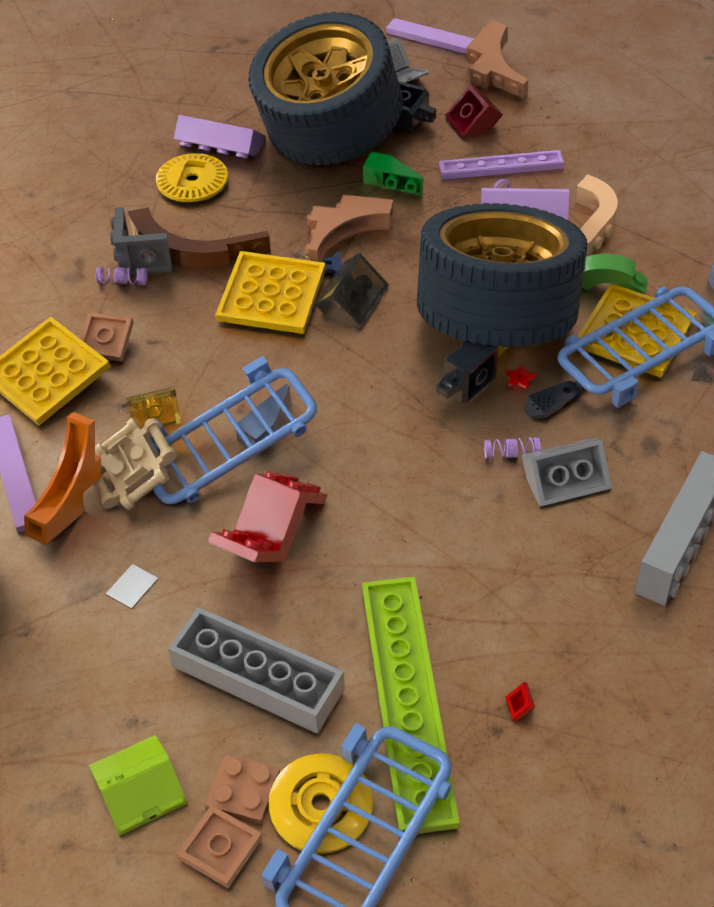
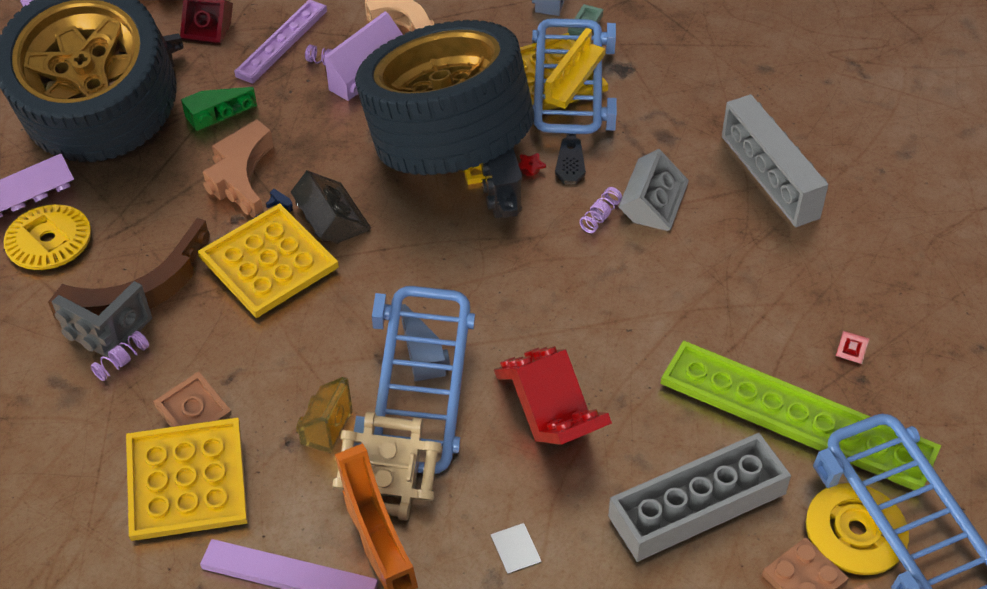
camera: 55 degrees left, 0 degrees up
none -> yellow fence [545,28,605,109]

